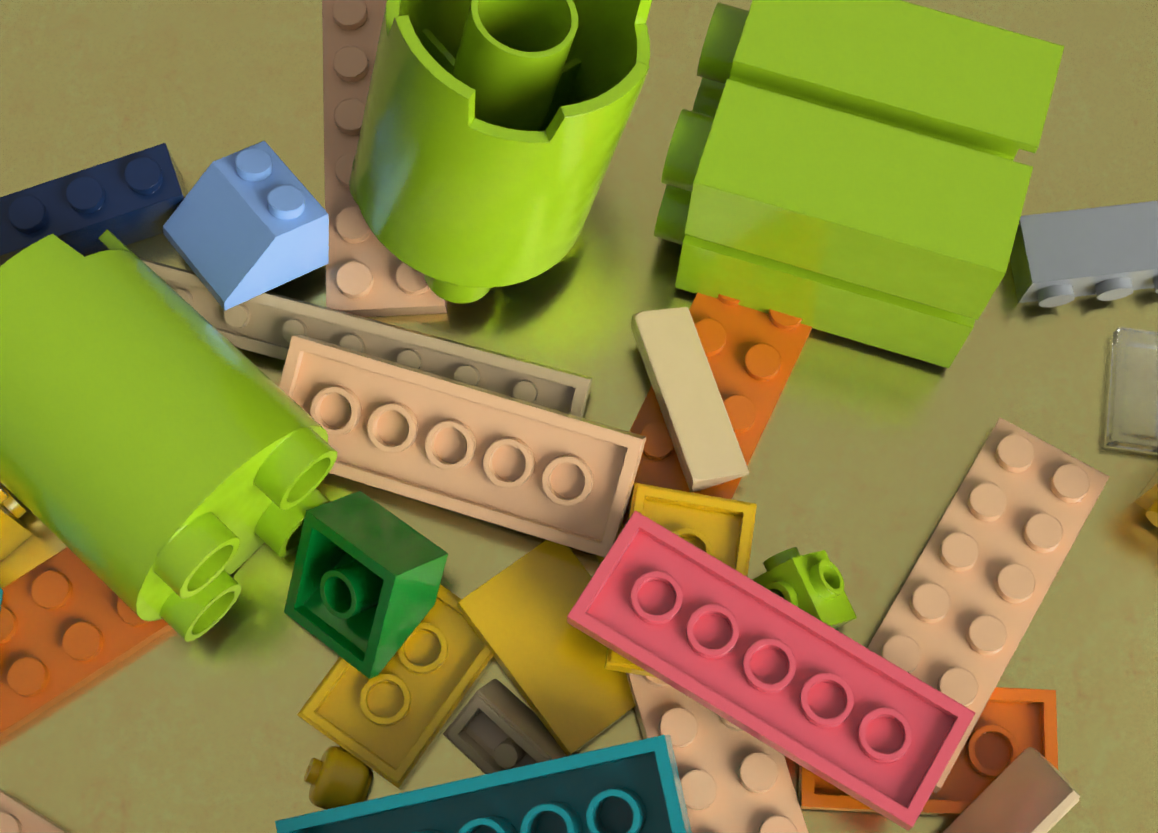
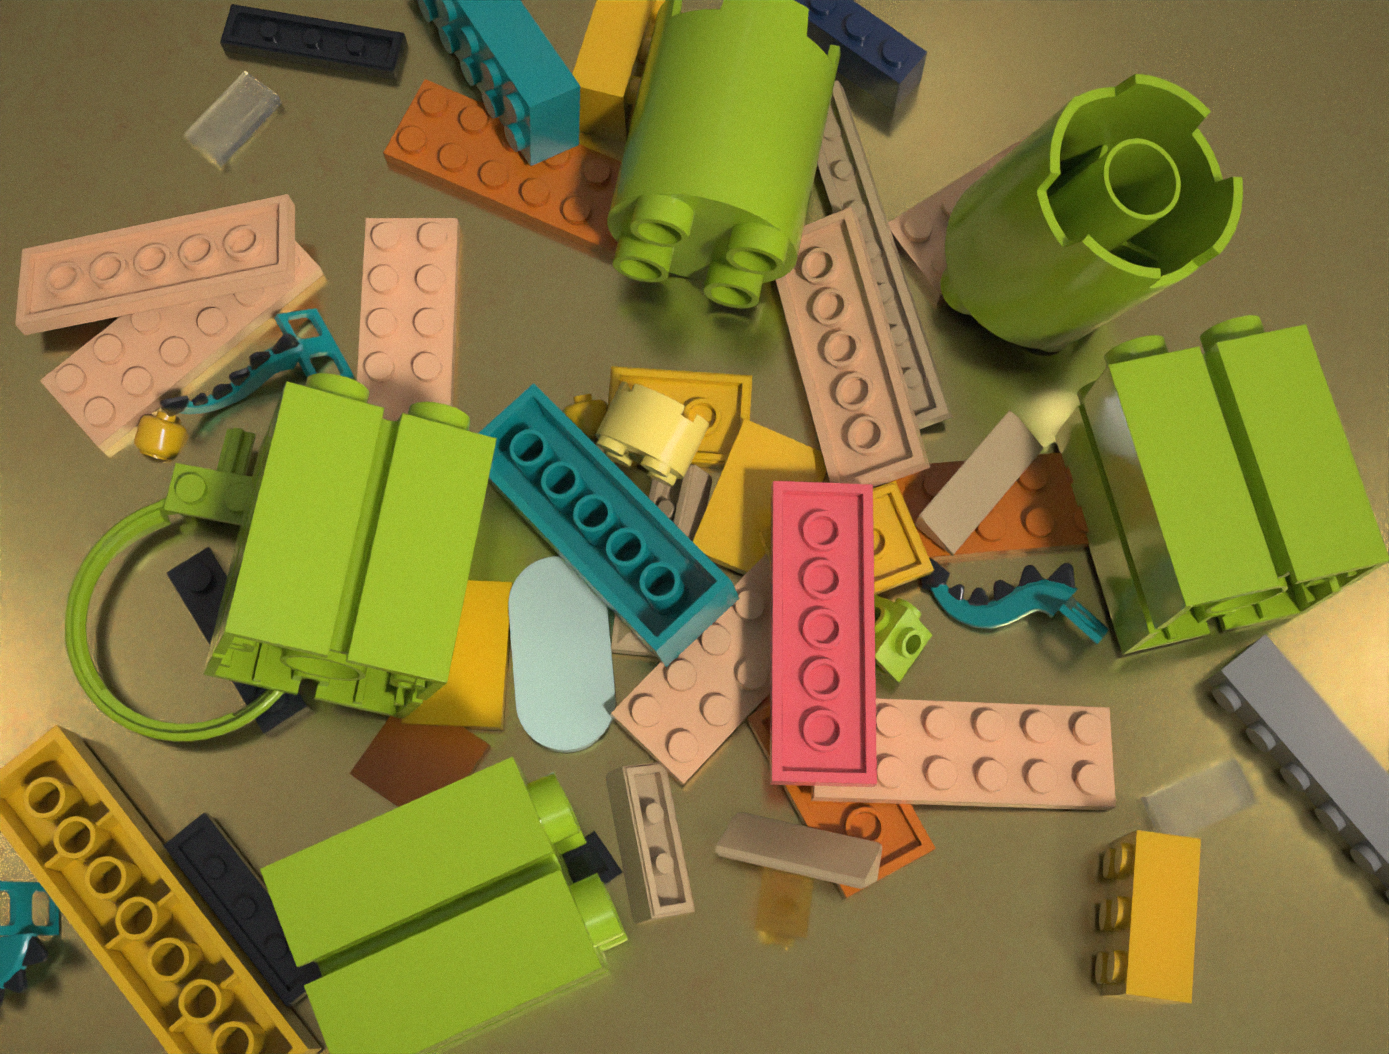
camera: 60 degrees right, 0 degrees up
light blue slope [163,141,329,310] -> none
green slope [284,491,448,679] -> none
none -> light yellow brick [595,382,709,487]
none -> teal piece [922,558,1109,644]

